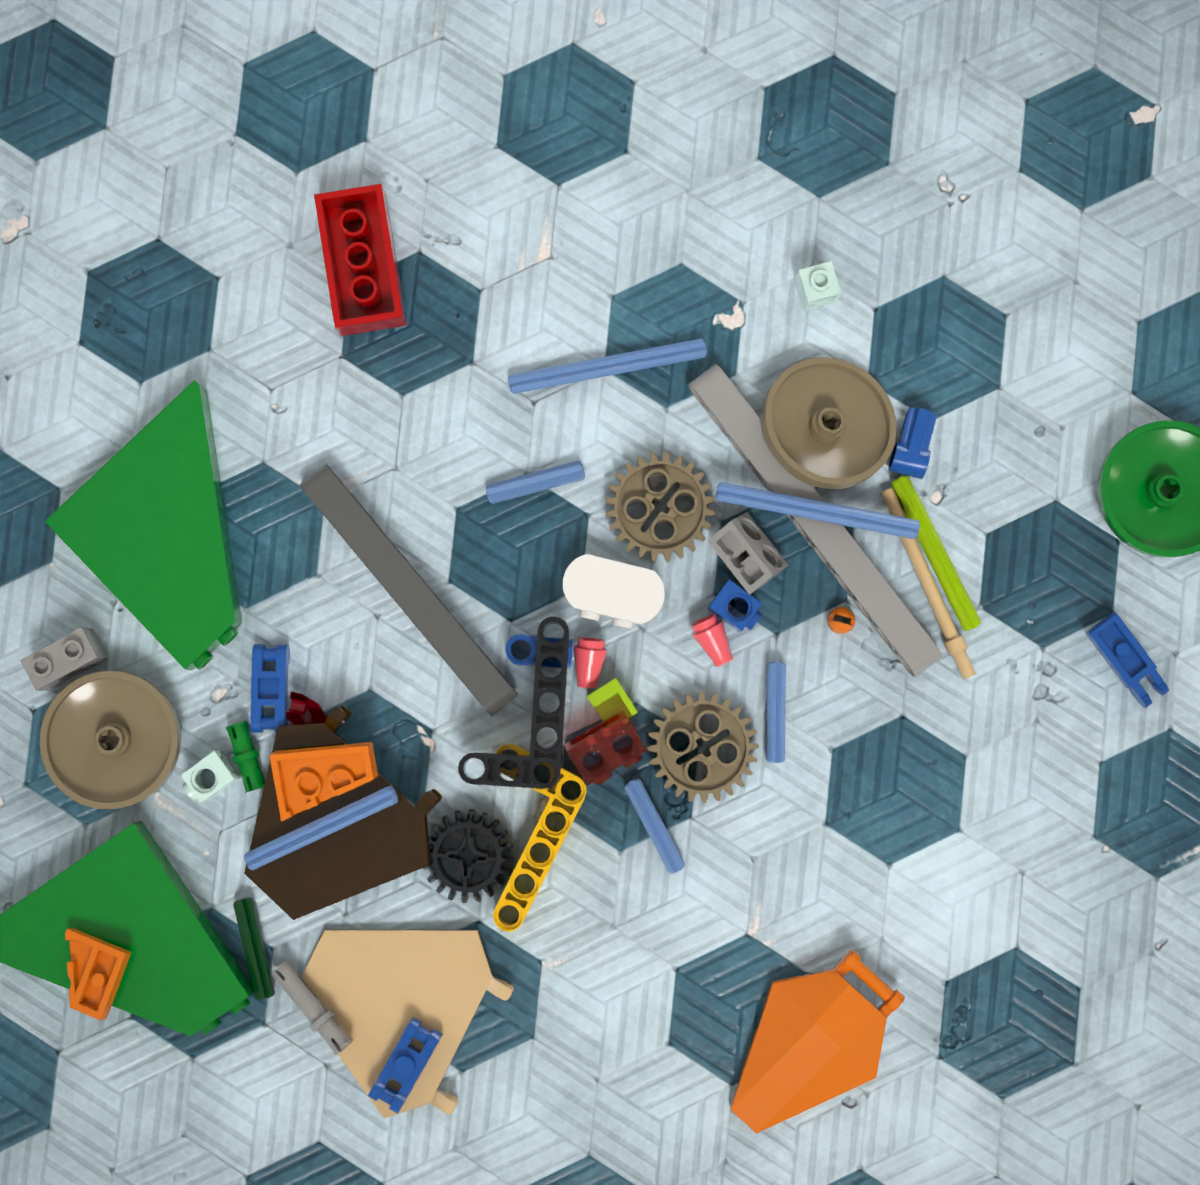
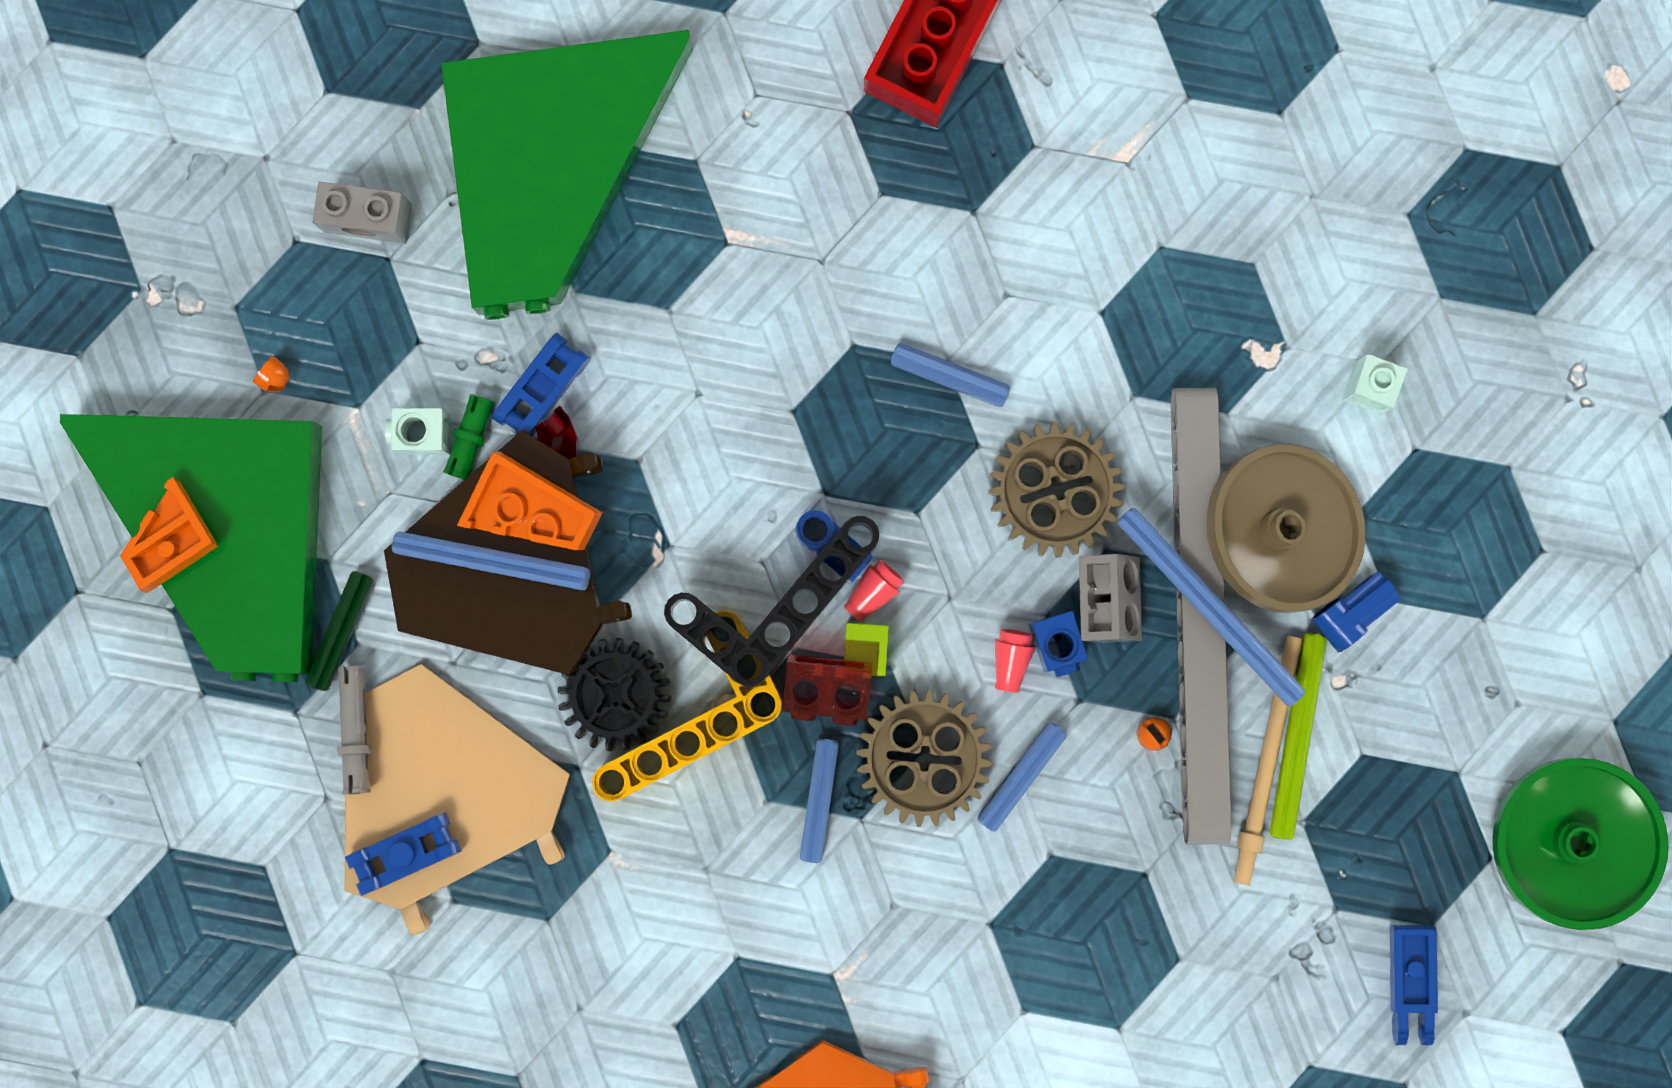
camera: 35 degrees right, 0 degrees up
dark tan dish [40,671,181,809] -> none
dark grey beam [299,463,518,717] -> none
medium blue axle [508,338,707,394] -> none
white brick [563,554,665,630] -> none
none -> orange hinge [252,356,290,392]

